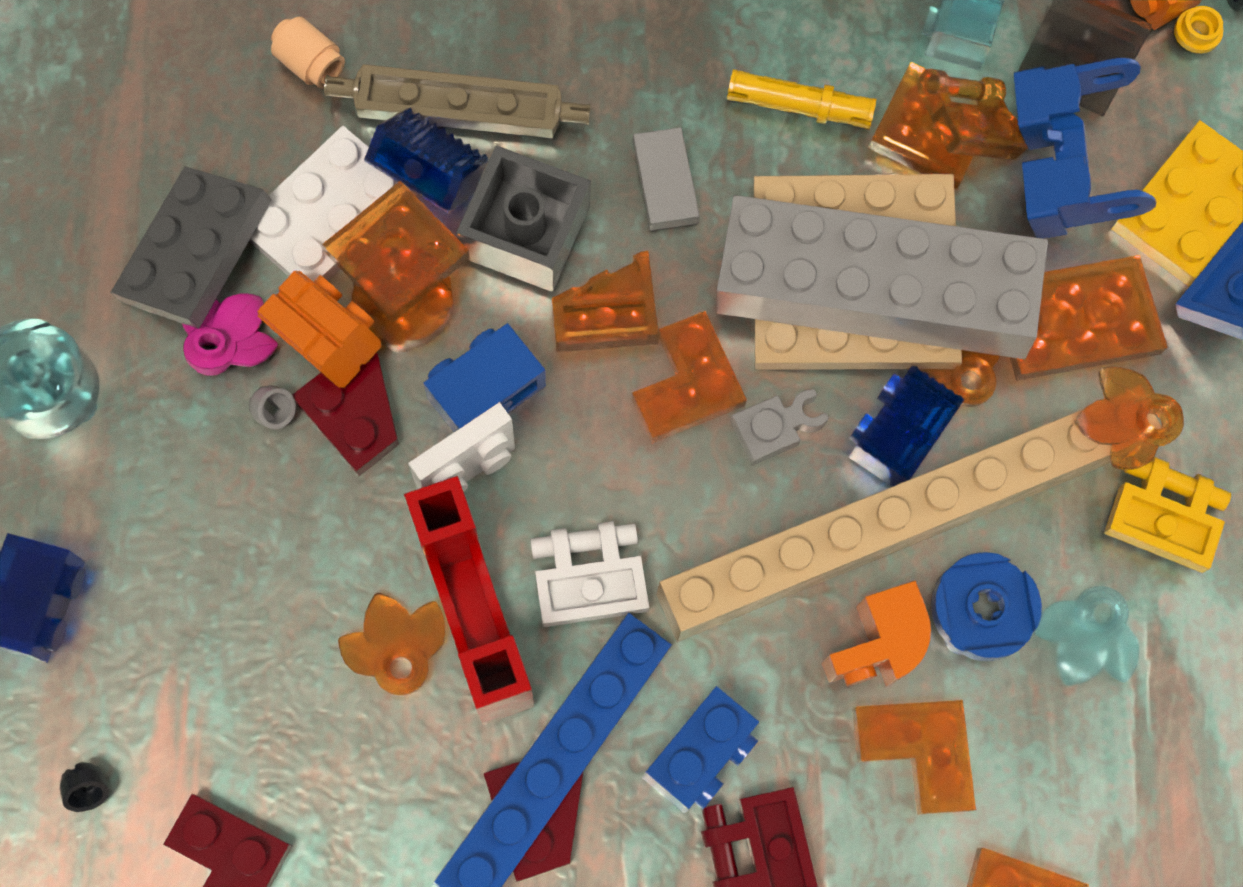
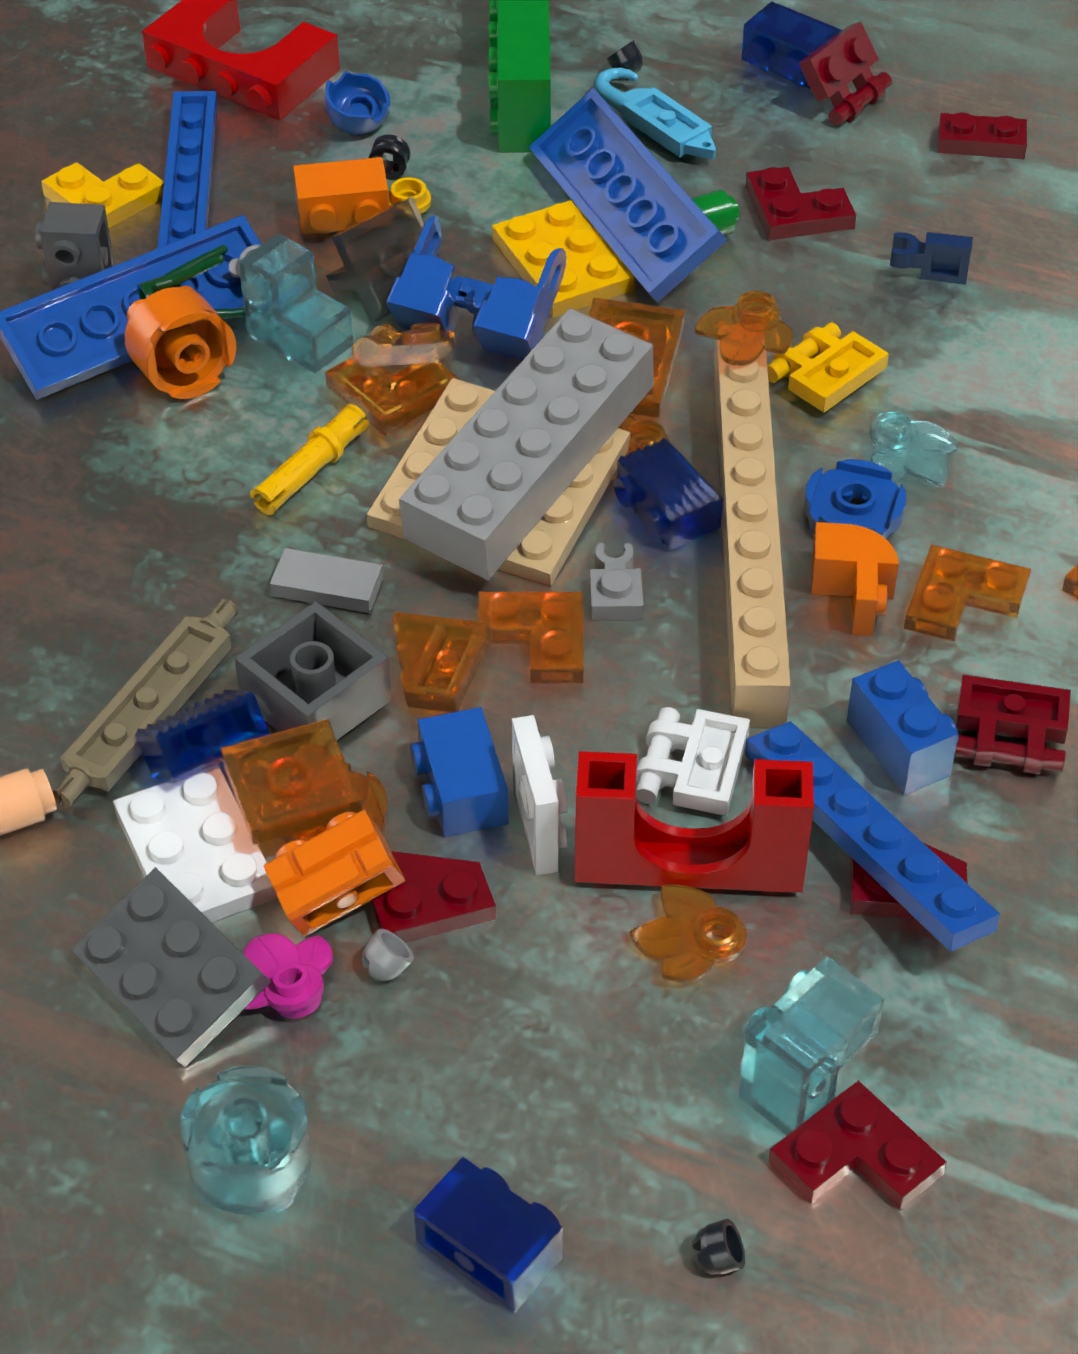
camera: 60 degrees left, 25 degrees down
none -> clear light blue brick [739,956,884,1135]

